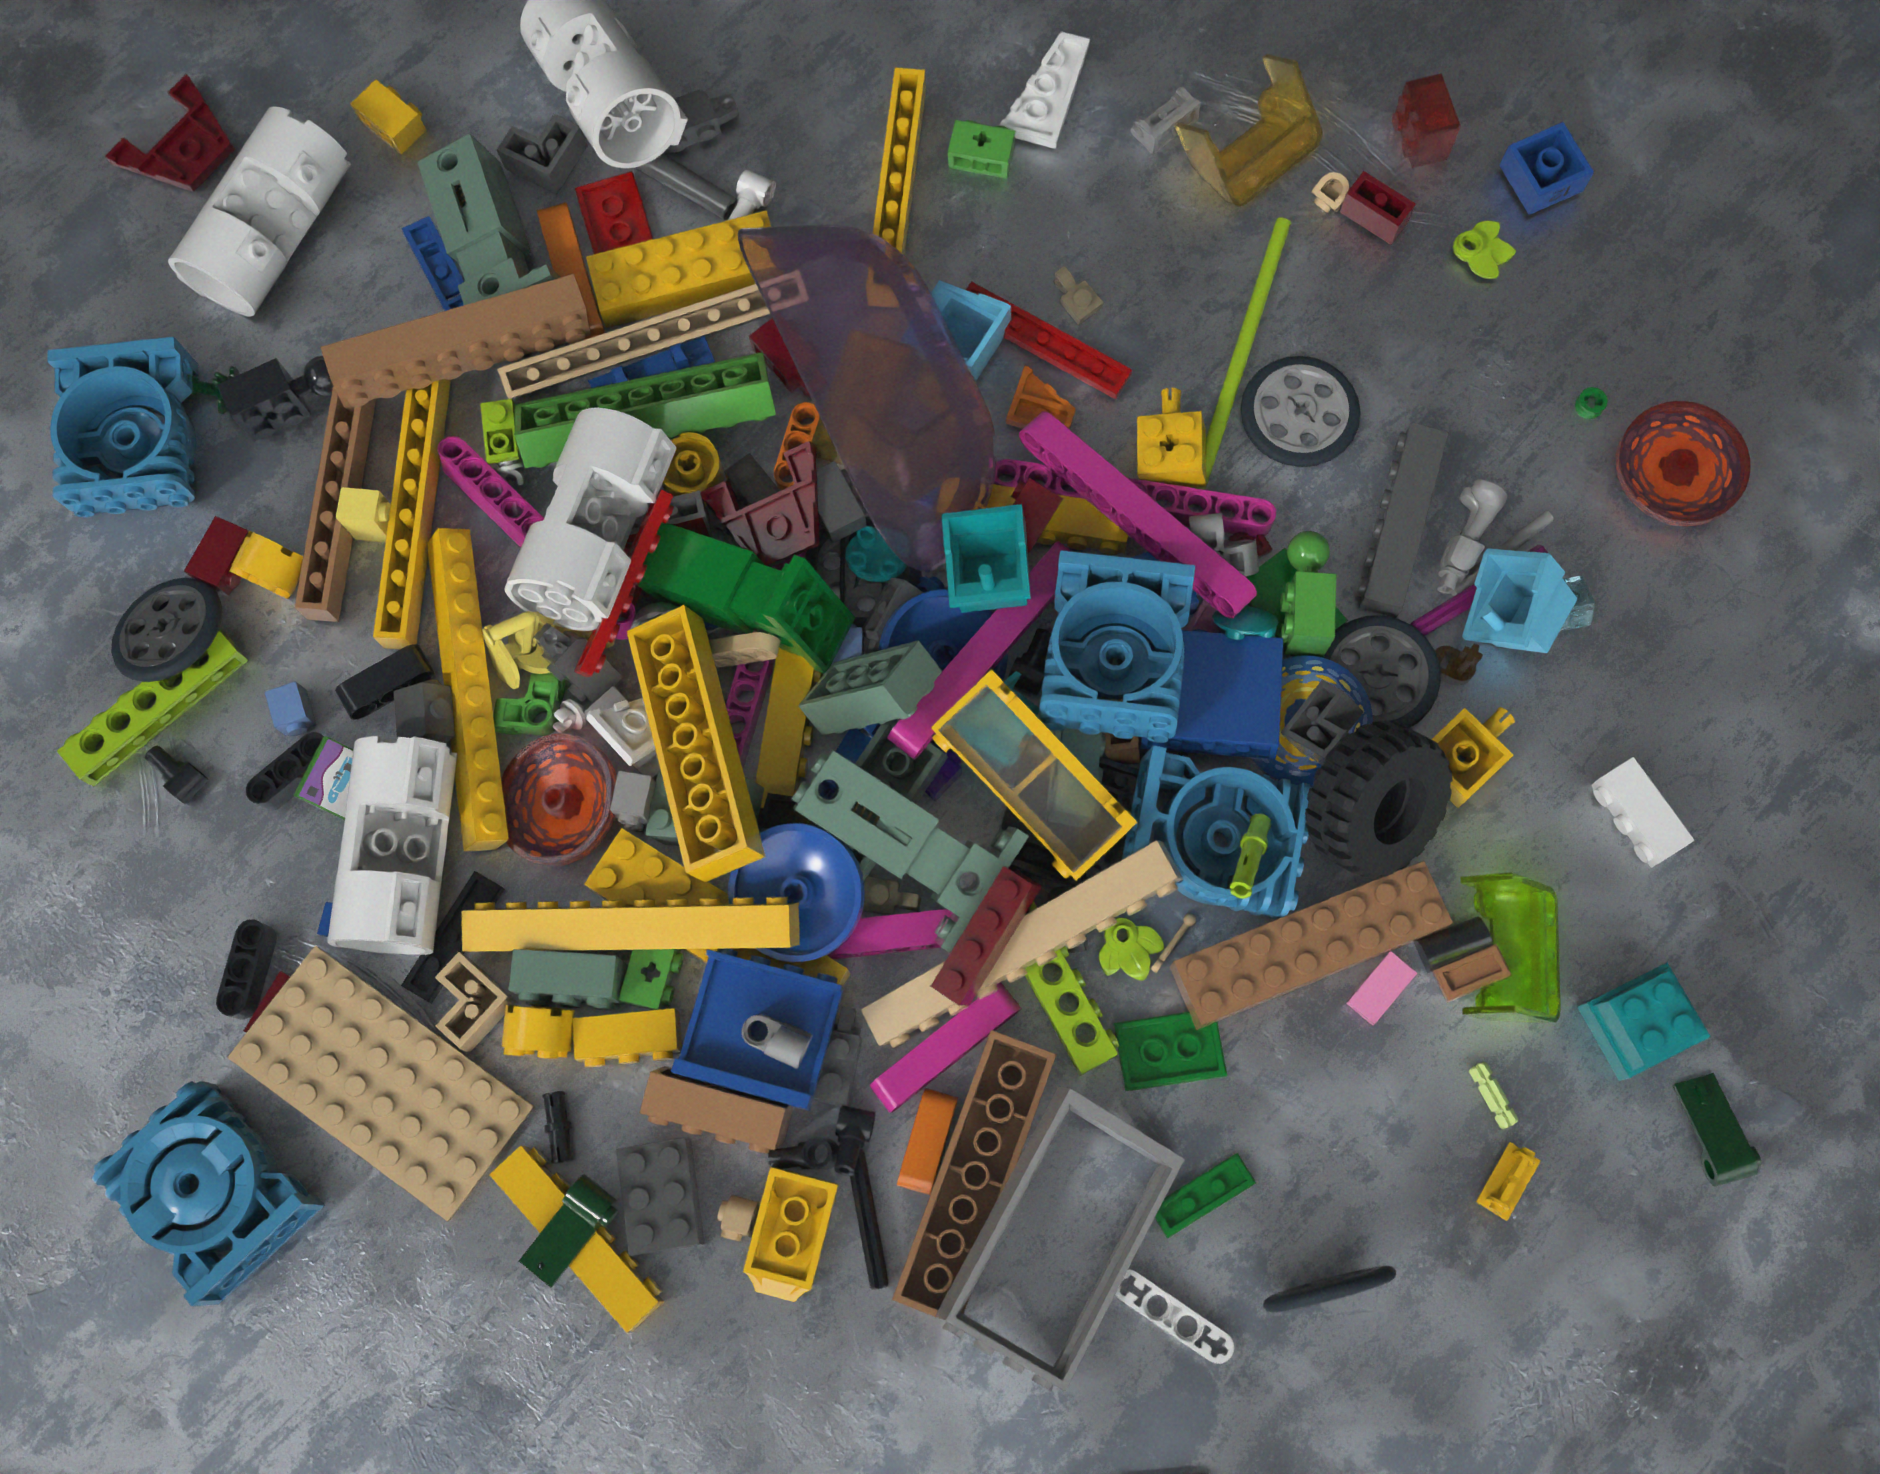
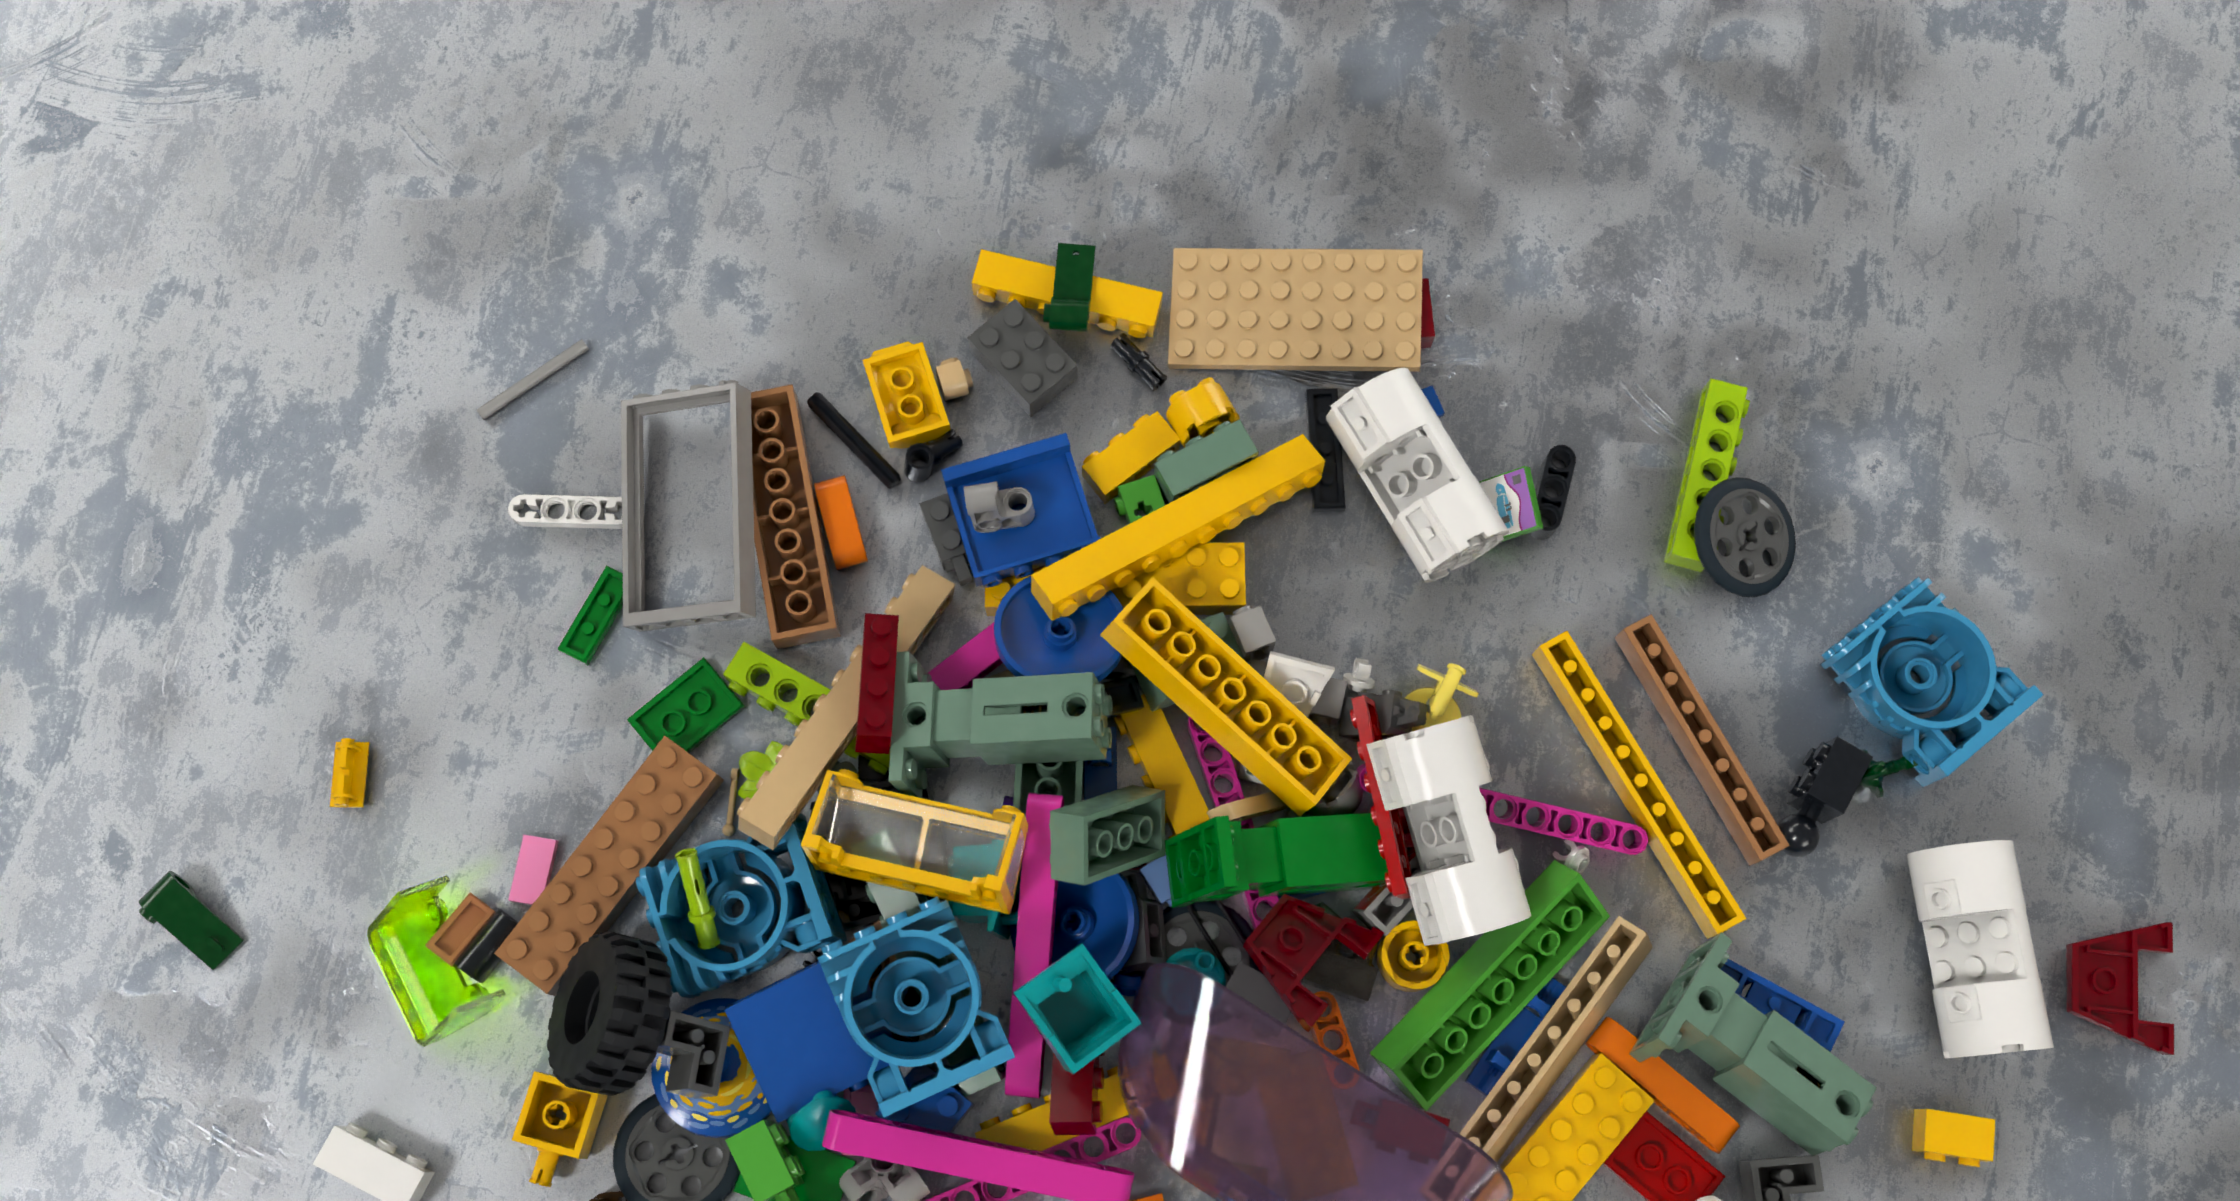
camera: 140 degrees right, 0 degrees up
dark azure brick [92,1081,325,1306] -> none
black pin [145,745,209,805] -> none
dark red brick [184,516,249,596] -> none
black beam [216,919,277,1020] -> none
yellow brick [229,531,303,600] -> none
medium blue brick [264,681,317,736] -> none
medium nougat brick [320,274,591,408] -> none
black beam [335,644,435,720] -> none
light yellow brick [336,487,391,543] -> none
dark grey torso [394,679,455,743] -> none
yellow brick [427,528,509,852] -> none
tan brick [435,952,517,1053] -> none
lime slope [480,398,521,464] -> none
bright green piece [493,673,565,736] -> none
clear red dish [501,733,617,866] -> none
medium nougat brick [639,1066,794,1153] -> none
black pin [834,1105,876,1176] -> none
dark pink beam [869,982,1022,1113] -> none
black pin [1008,628,1051,695] -> none
black wedge [1263,1265,1396,1313] -> none
yellowish green axle [1469,1062,1518,1129] -> none
teal piece [1577,962,1711,1081] -> none

